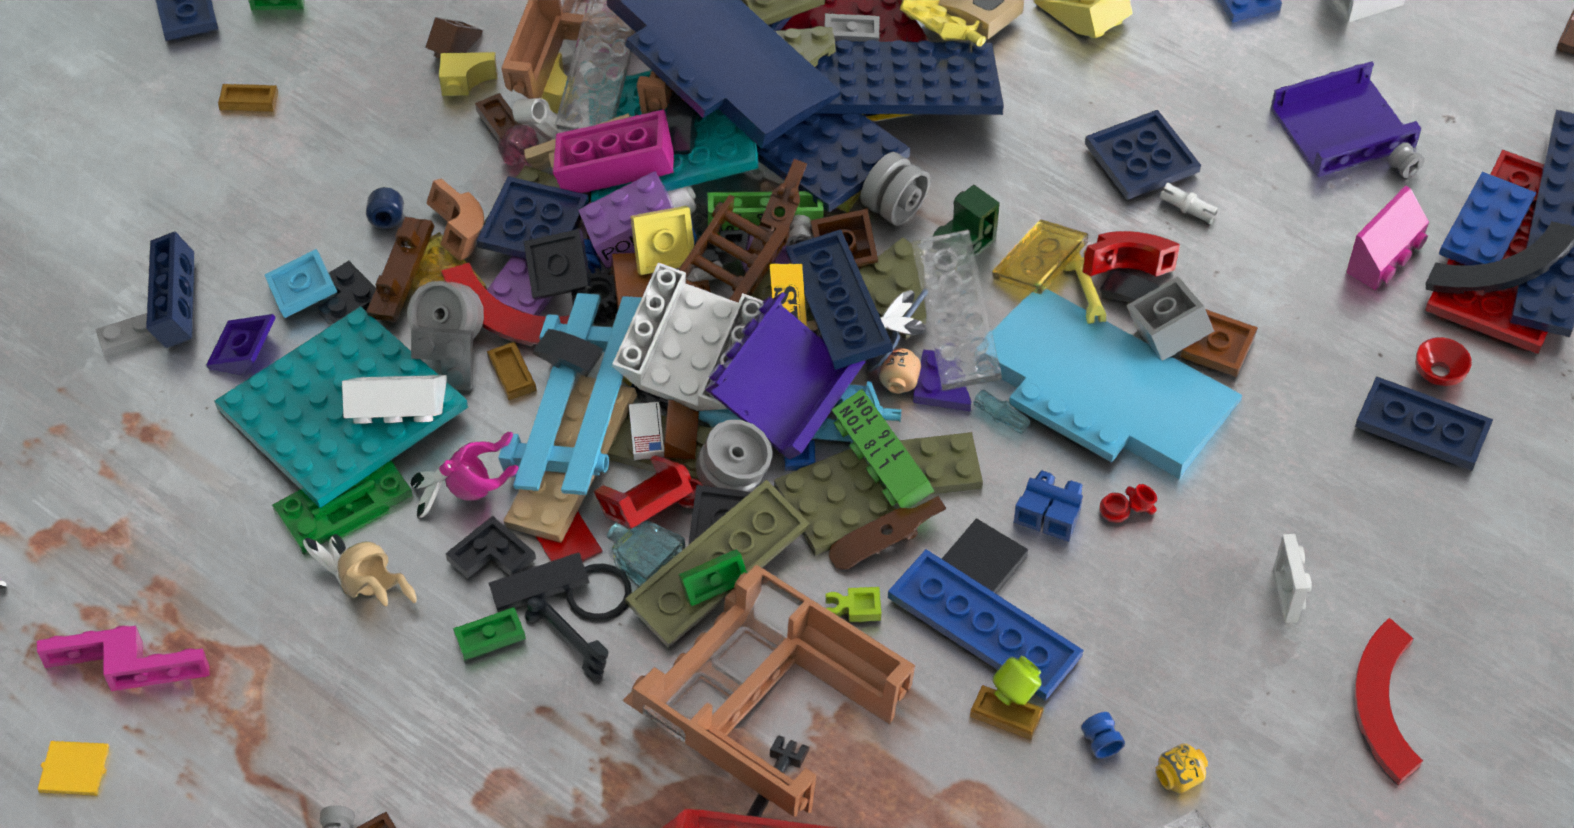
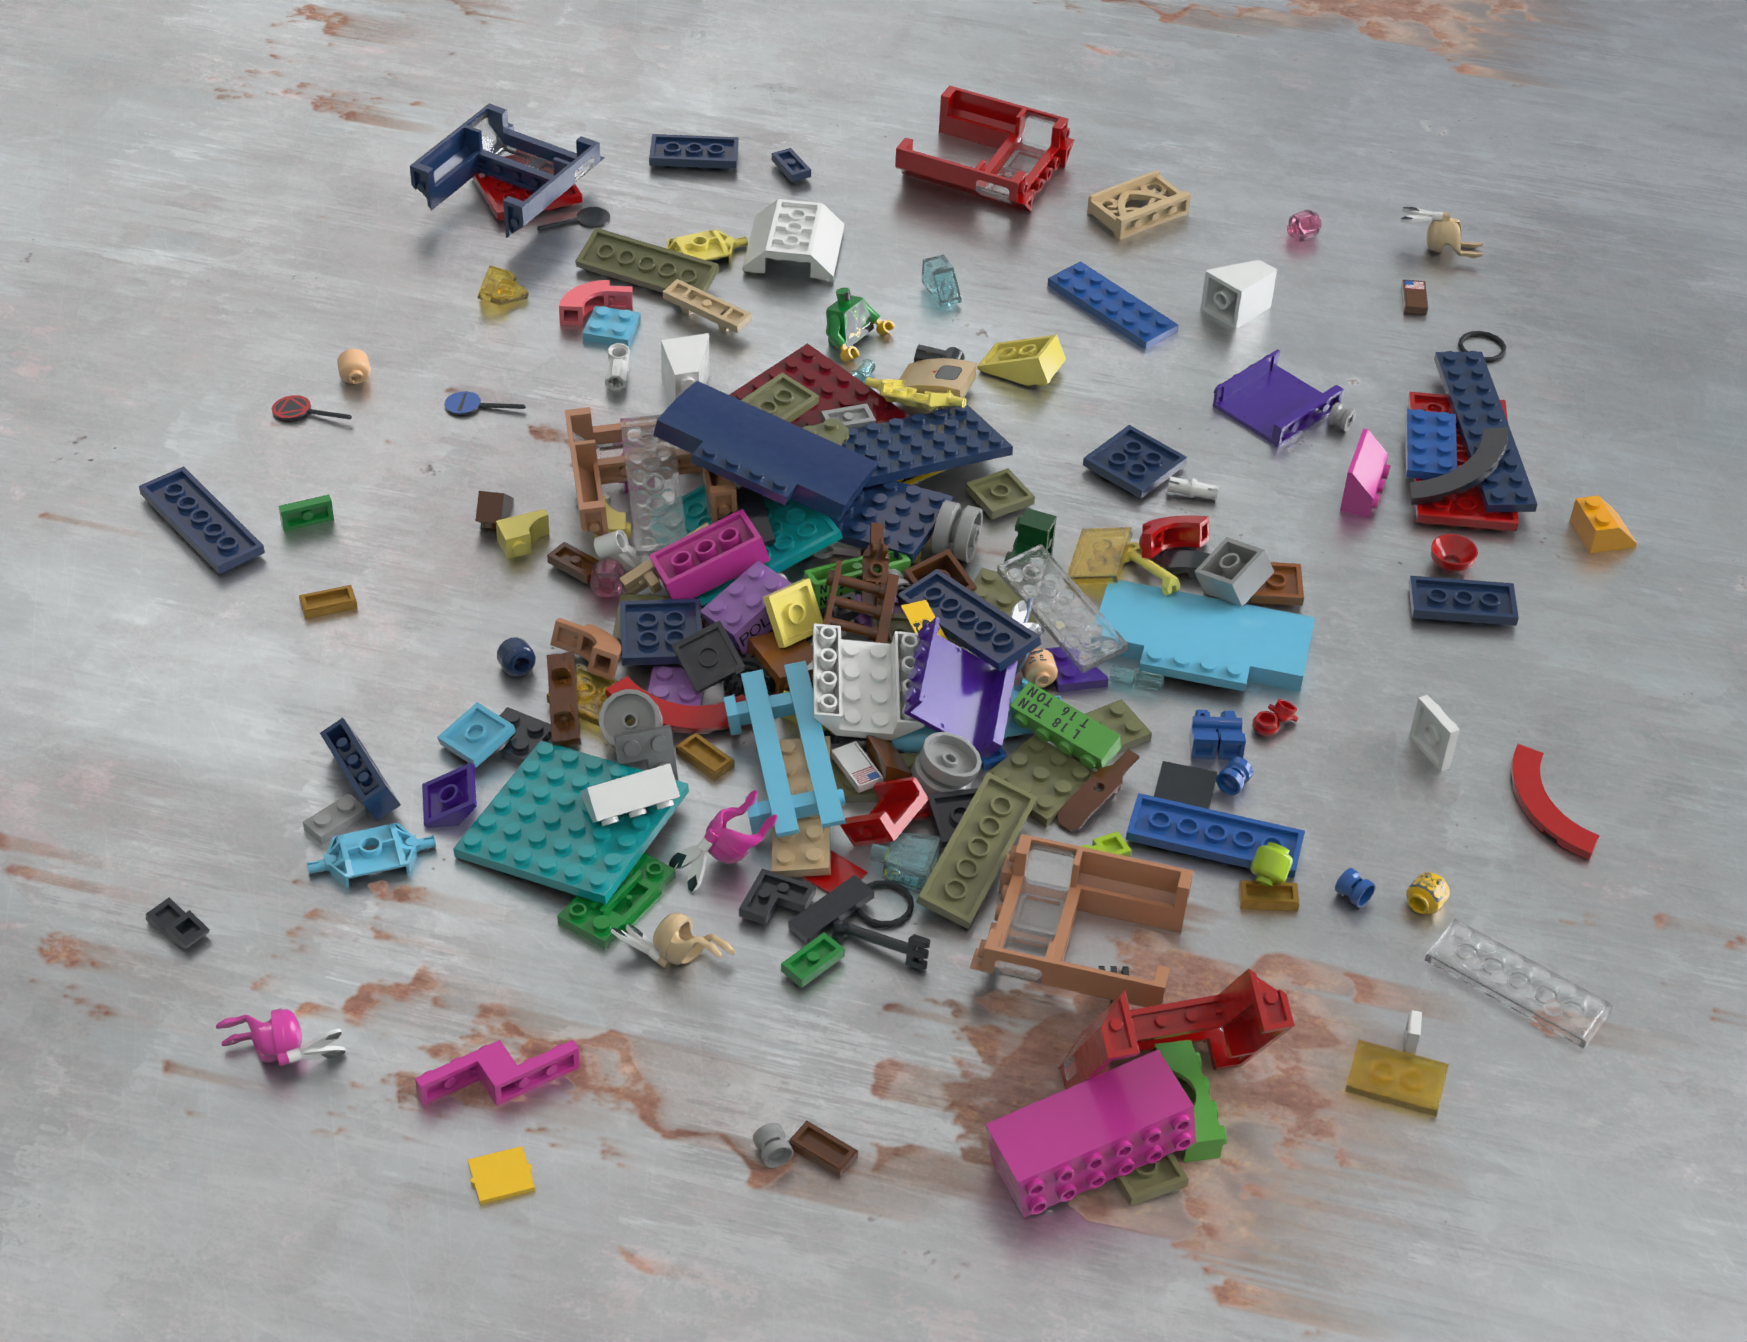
camera: 25 degrees left, 10 degrees down
black slope [533,329,603,377] -> none
green plate [678,549,747,607] -> none
none -> medium azure plate [307,823,436,887]
none -> olive plate [965,468,1035,519]
none -> blue wheel [1216,757,1254,795]

